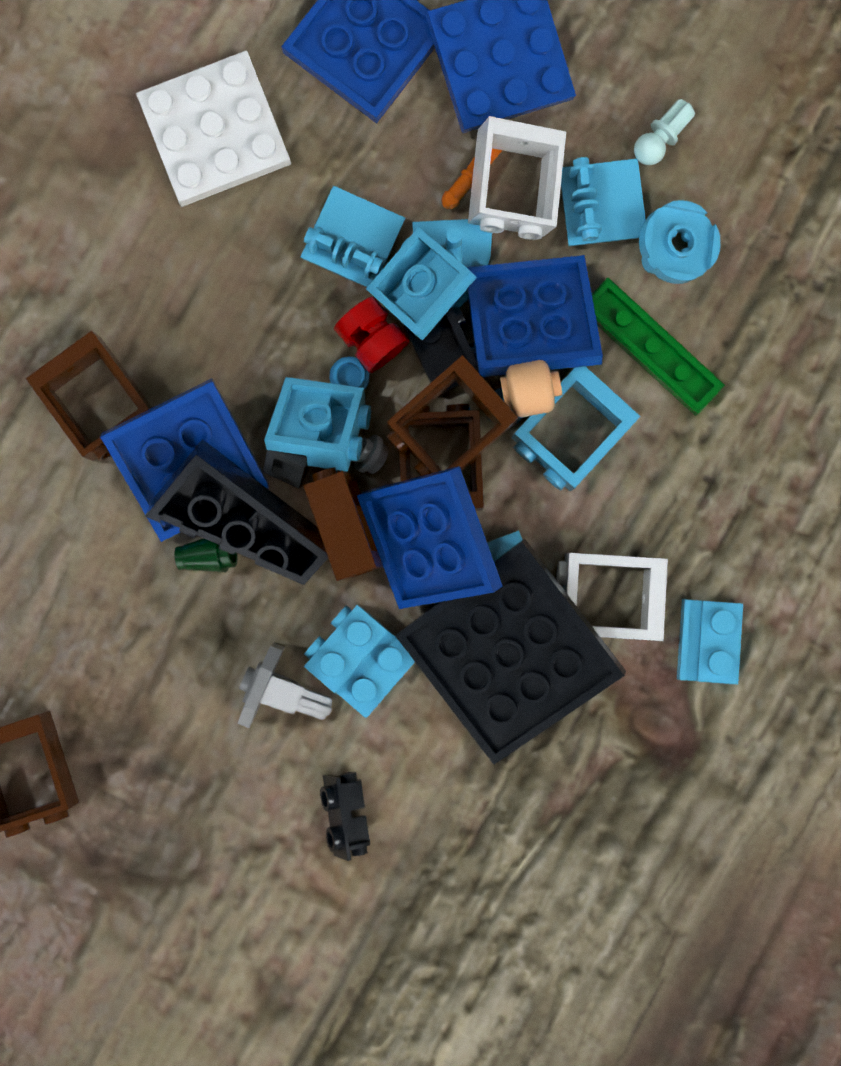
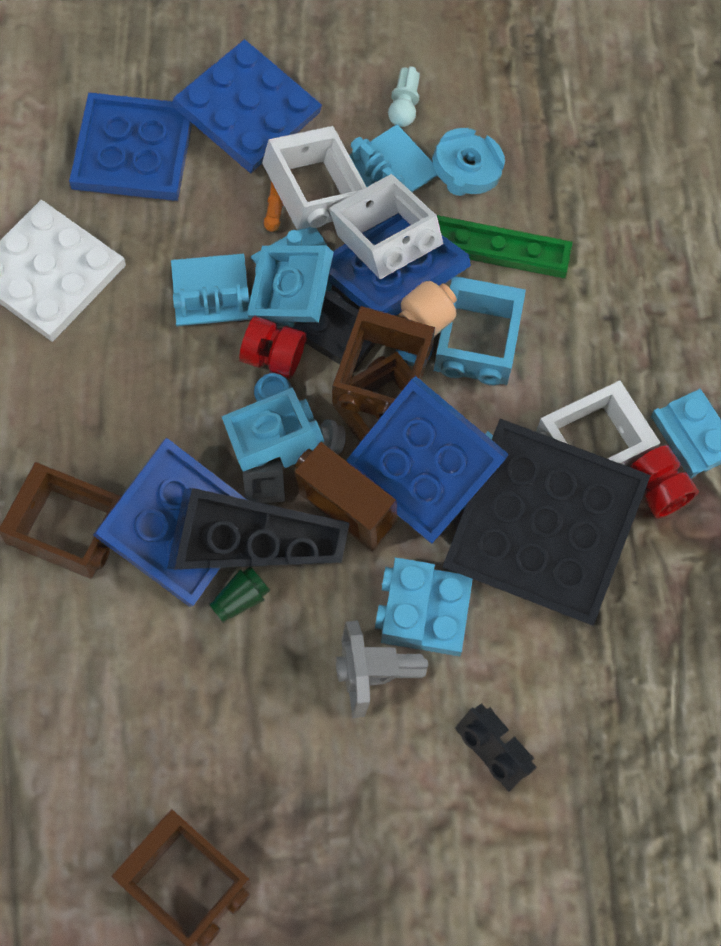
camera: 35 degrees left, 20 degrees down
none -> white window [329,174,443,279]
none -> red wheel [630,445,699,519]

